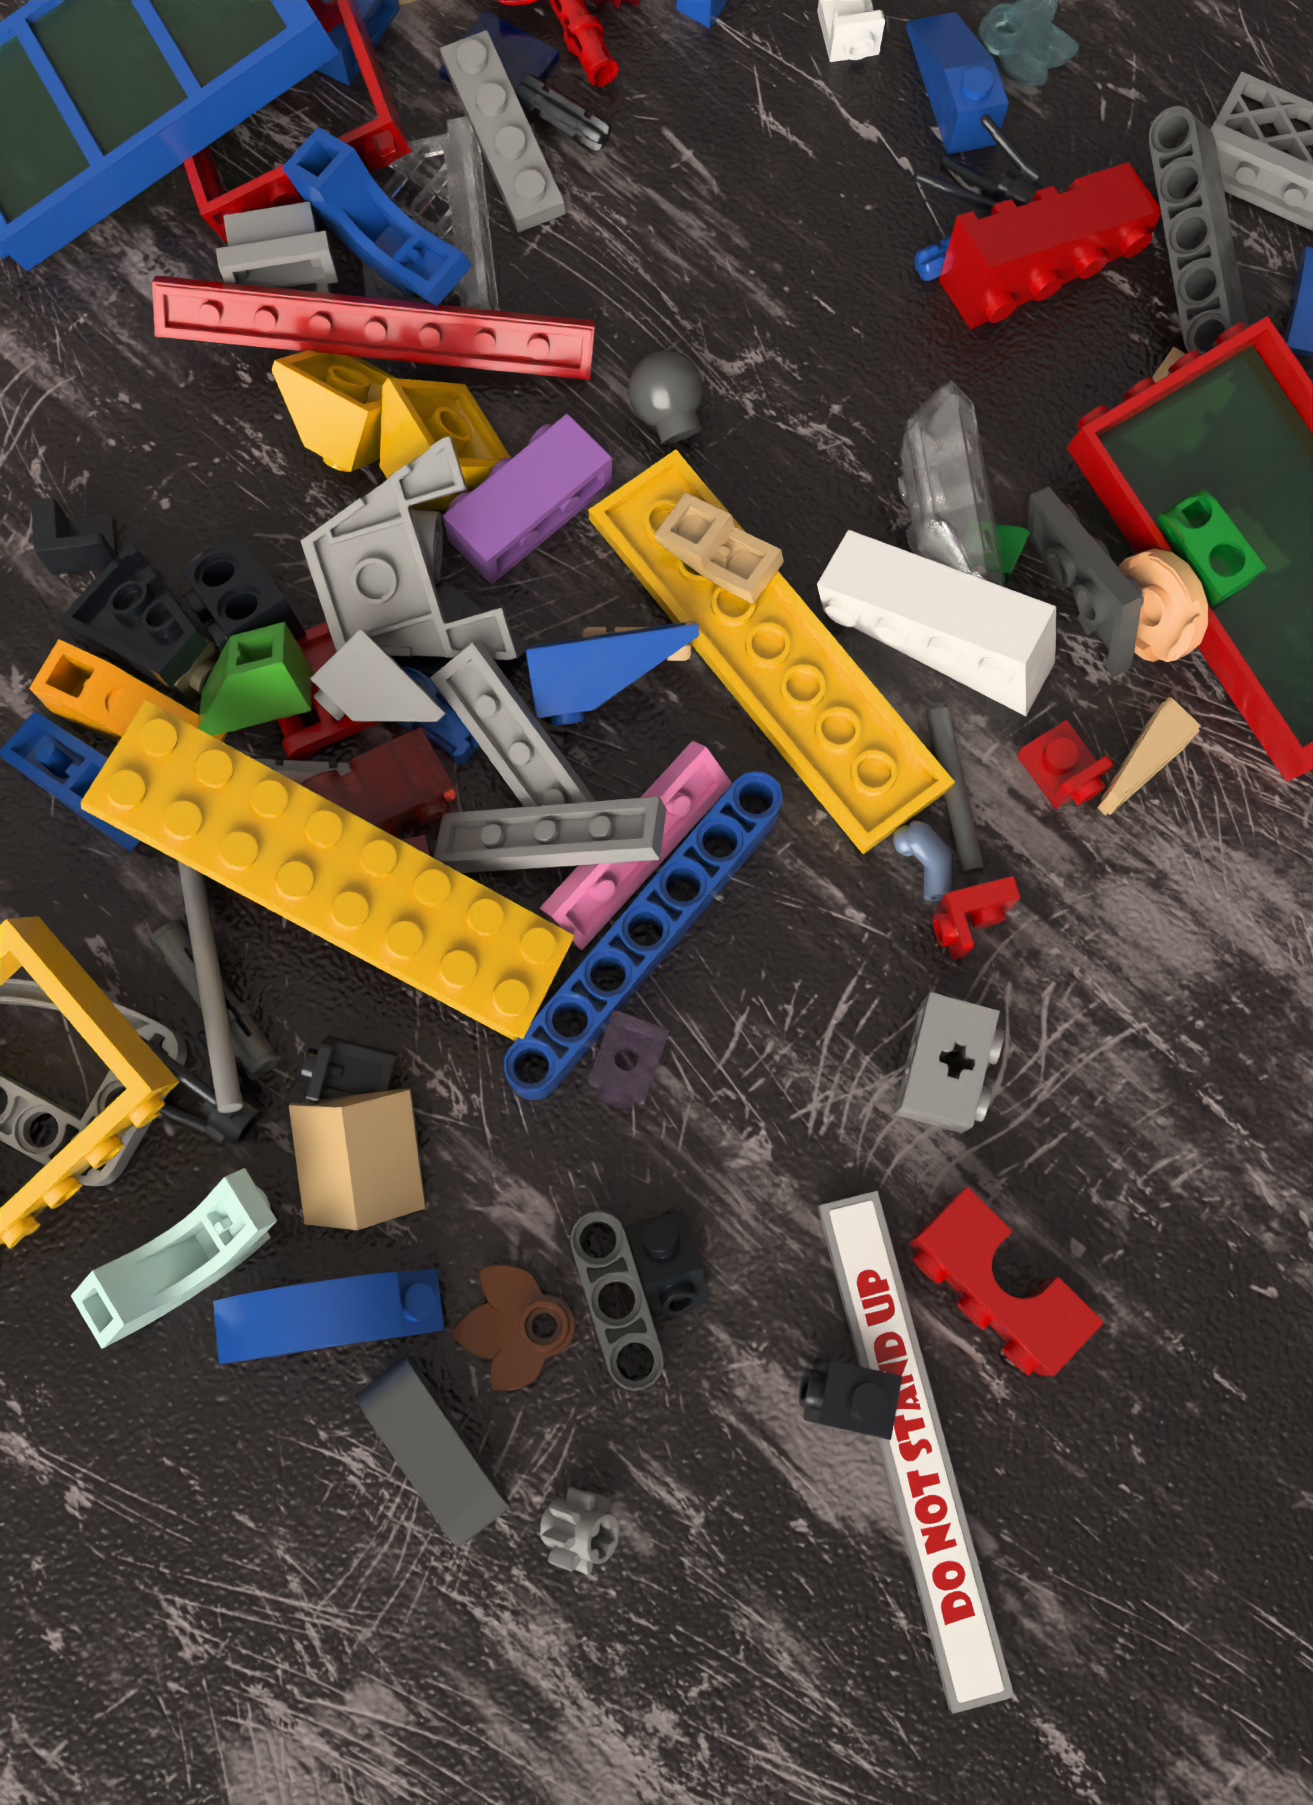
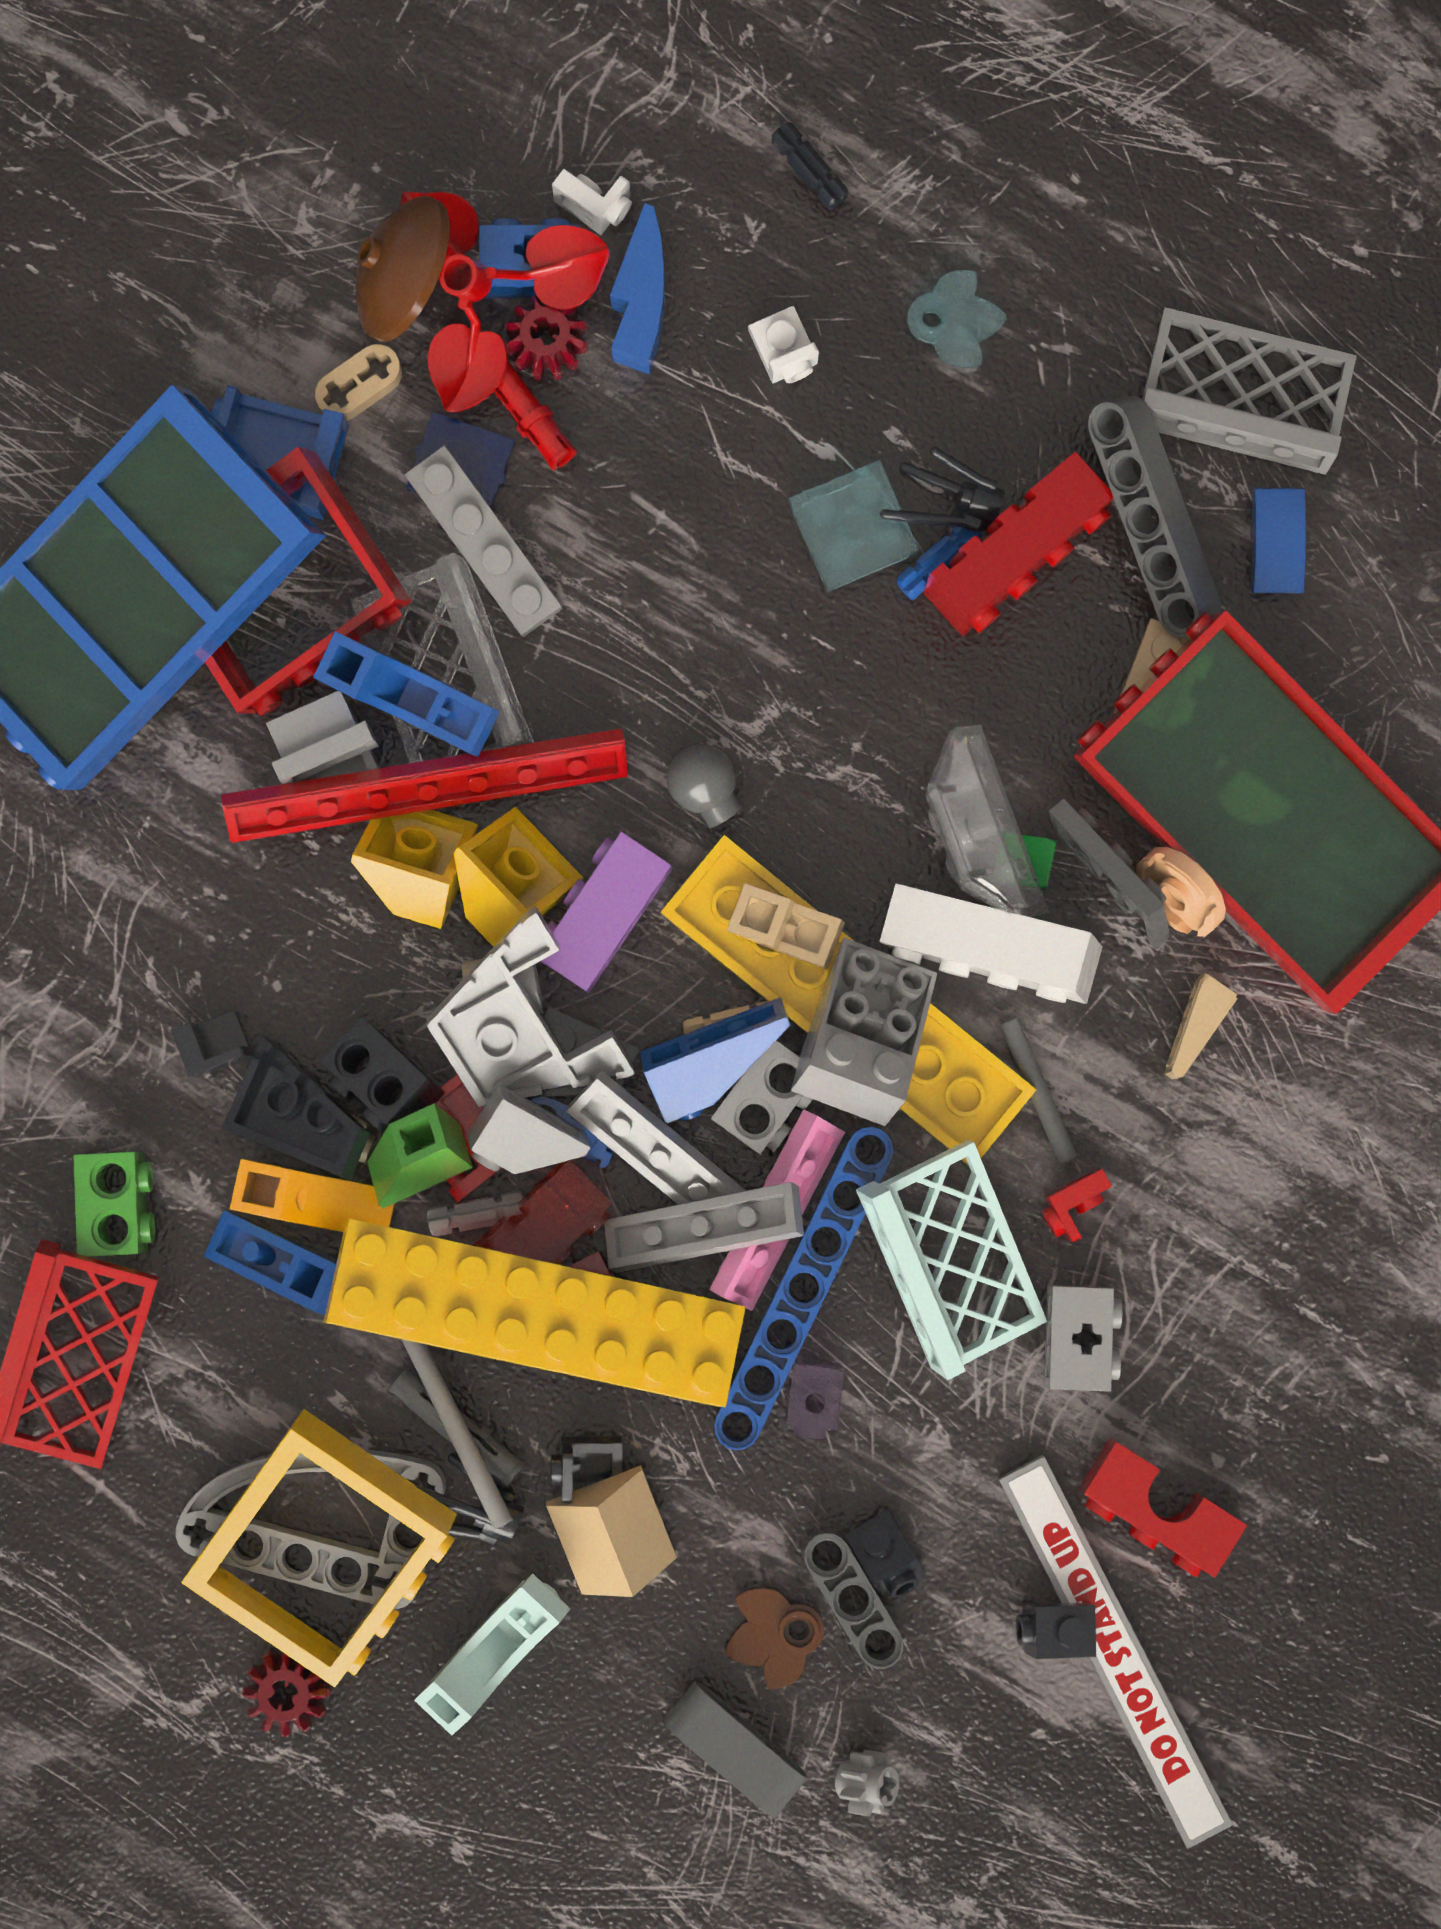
camera: 10 degrees left, 10 degrees up
blue arch [213,1269,444,1364] -> none
black axle [516,74,612,151] -> none
sand blue arm [893,821,953,901] -> none
blue slope [906,12,1009,155] -> none
red bracket [1016,720,1114,810] -> none
green leg [1158,488,1267,608] -> none
none -> light grey brick [711,1040,813,1155]
none -> clear light blue plate [788,460,919,592]
none -> light grey slope [791,937,937,1126]
none -> light aqua fence [856,1140,1047,1380]

